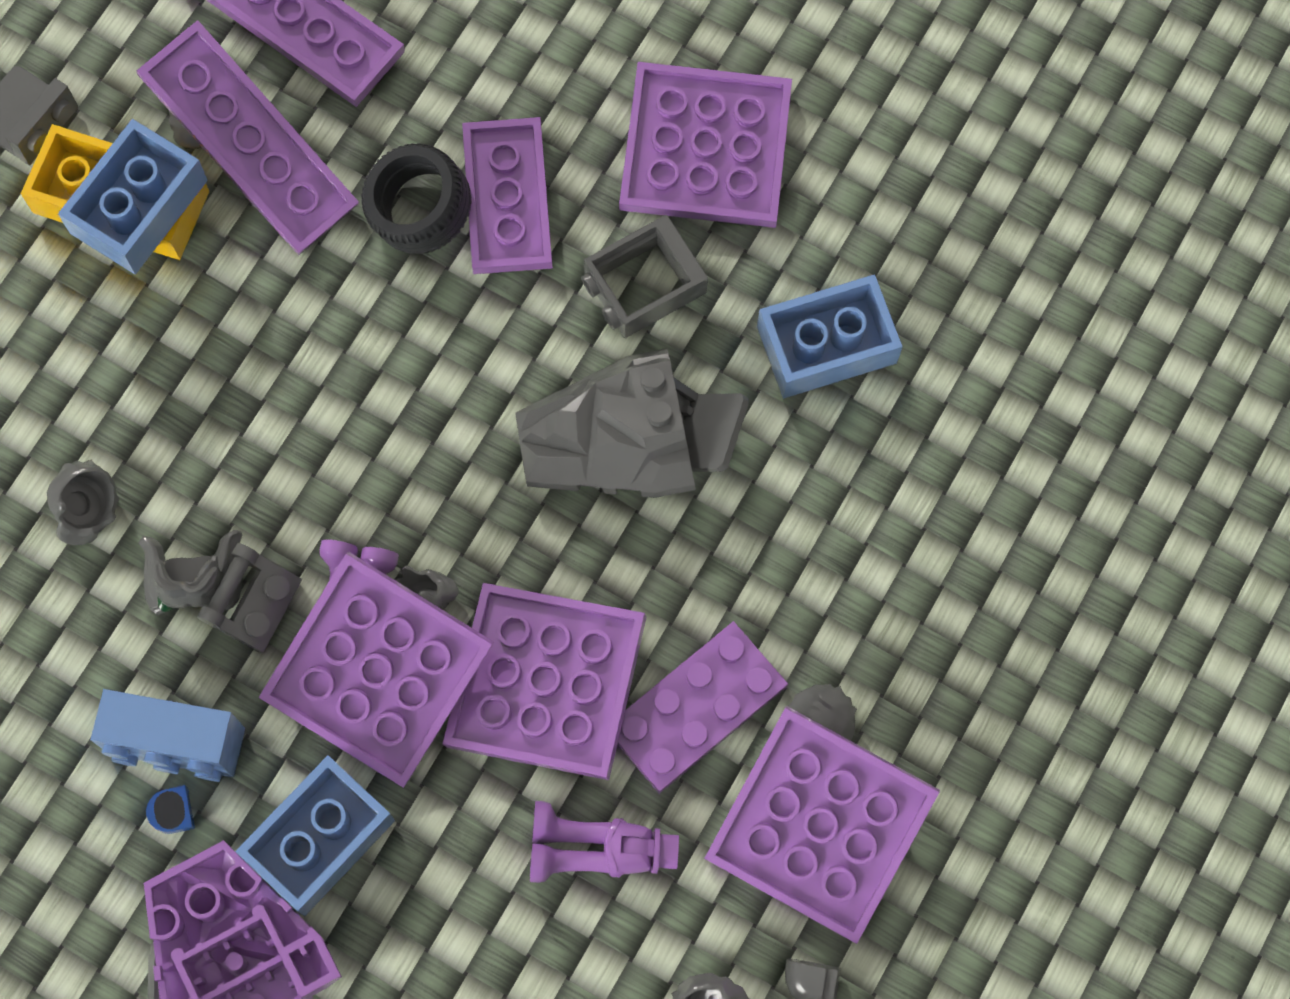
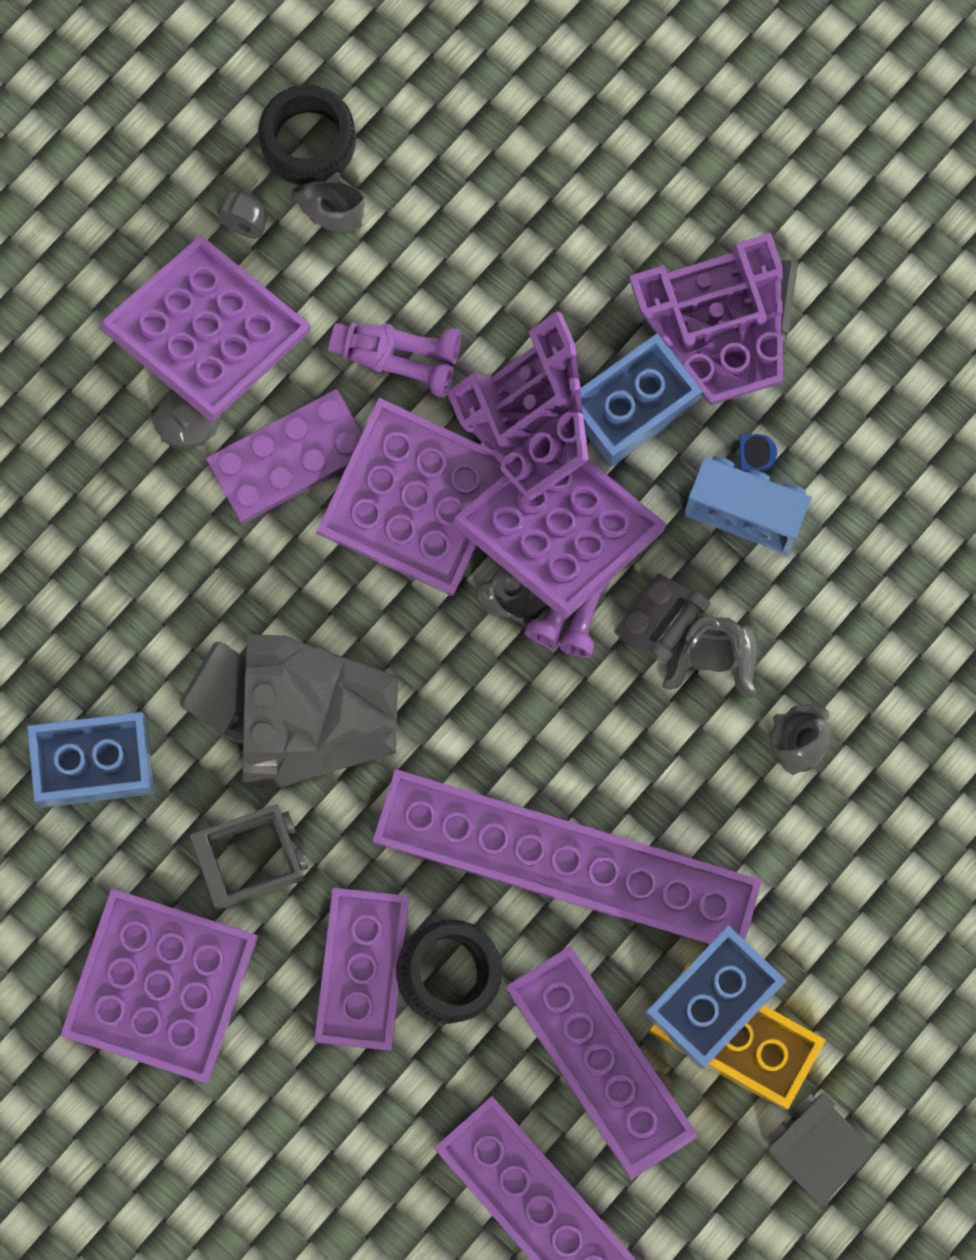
camera: 165 degrees left, 5 degrees up
none -> medium lavender plate [372,769,762,946]
none -> medium lavender wedge [447,311,588,500]

